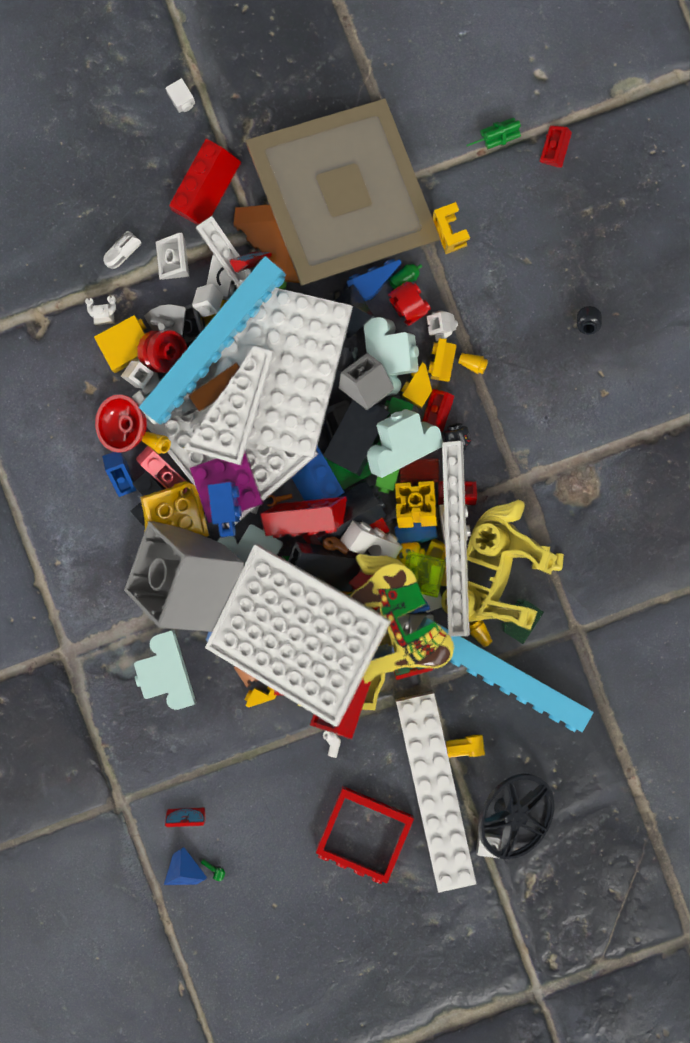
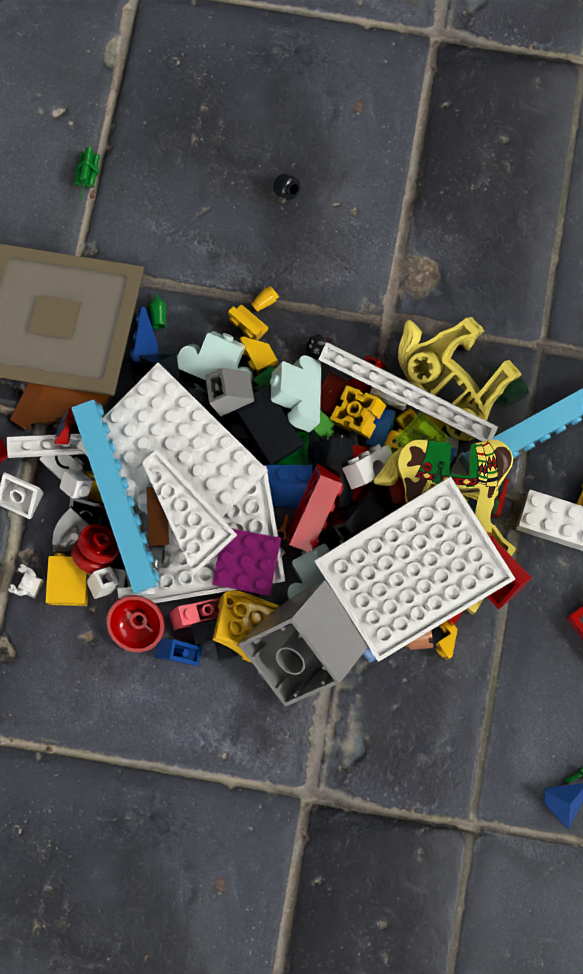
camera: 65 degrees left, 10 degrees down
light aqua brick [134,630,197,710] -> none
yellow cone [142,432,171,454] -> none
slope [165,808,206,827] -> none
blue brick [208,482,242,537] -> none
reddish brown arm [323,537,349,555] -> none
white arm [323,731,341,758] -> none
red brick [388,281,431,326] -> none
red slope [422,389,454,432] -> none
white piece [427,310,458,341] -> none
yellow panel [432,202,470,254] -> none
yellow cone [469,620,493,647] -> none
red slope [540,125,572,168] -> none

